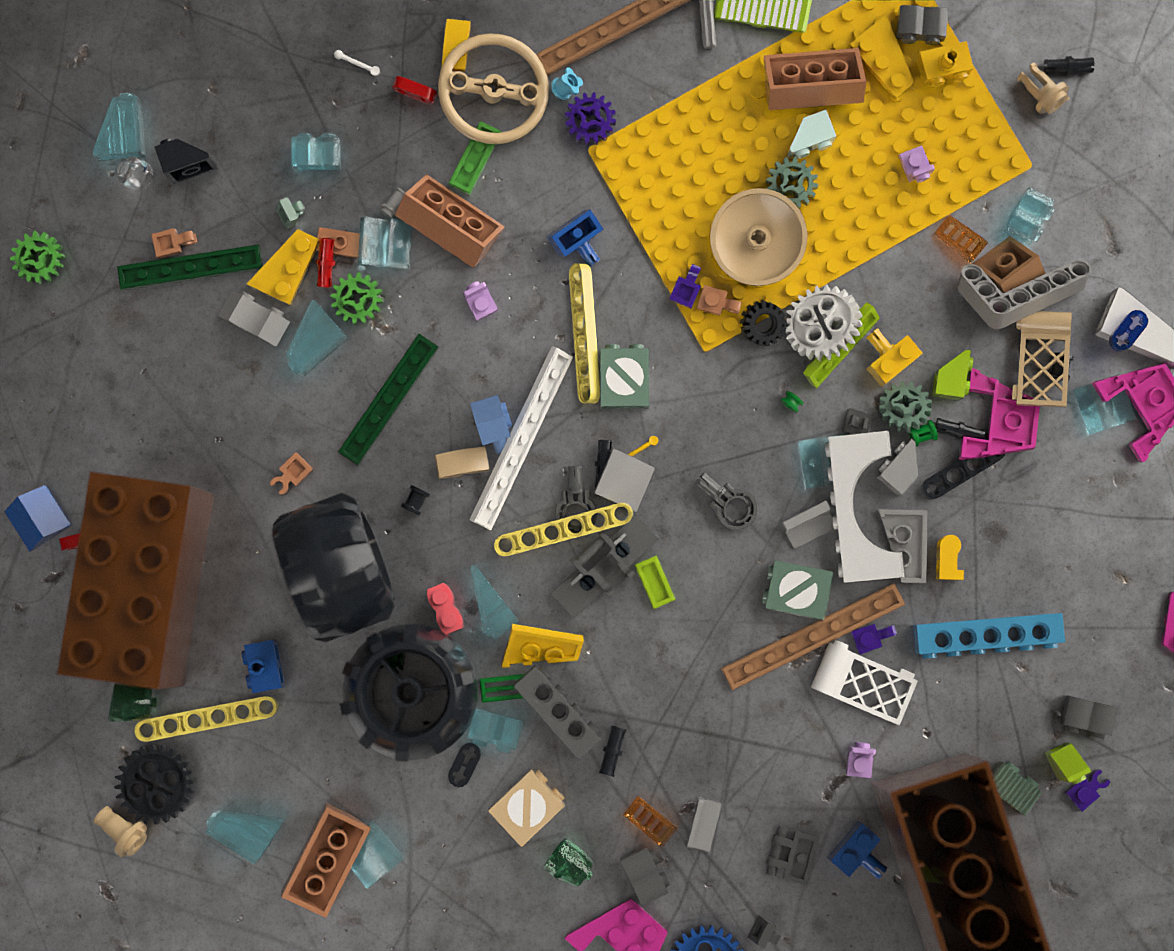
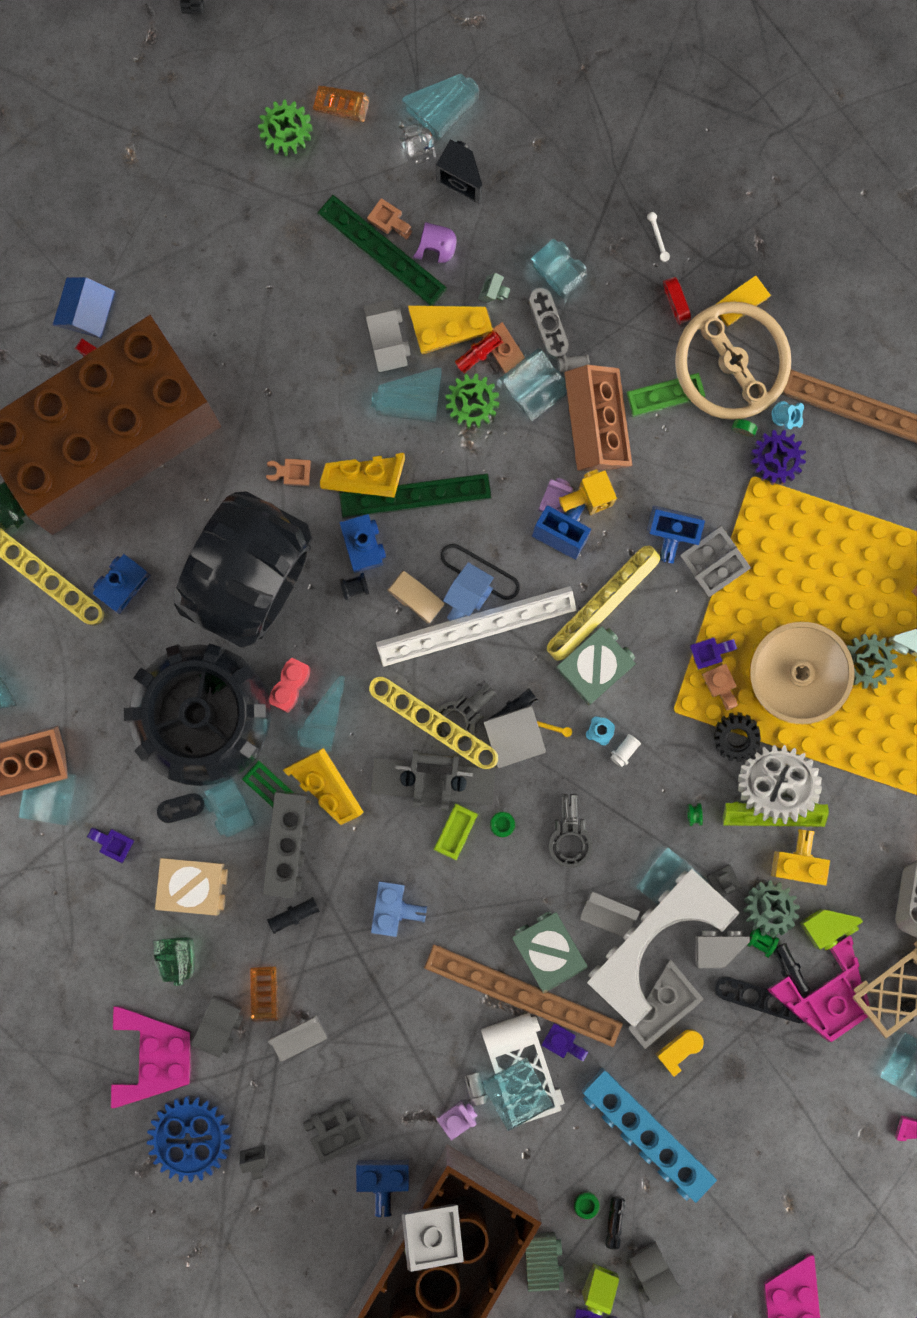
camera: 45 degrees right, 0 degrees up
none -> dark purple plate [87,827,135,863]
none -> clear orange slope [313,86,369,122]
none -> yellow wing [320,453,405,497]
none -> blue brick [339,514,386,574]
none -> medium blue brick [371,881,427,937]
none -> light grey hinge [402,1204,464,1272]
none -> medium lavender helmet [413,222,457,263]
none -> black piece [441,544,520,600]
none -> light grey pin [463,1072,488,1107]
none -> clear light blue slope [482,1057,554,1131]
none -> green tile [490,812,515,837]
none -> light grey beam [529,288,569,359]
none -> blue brick [532,504,591,560]
none -> yellow brick [558,469,617,515]
none -> green tile [573,1191,600,1219]
none -> medium azure brick [586,716,615,746]
none -> black axle [605,1197,626,1250]
none -> white pin [610,734,641,767]
none -> light grey slope [680,525,751,597]
none -> green tile [731,419,758,437]

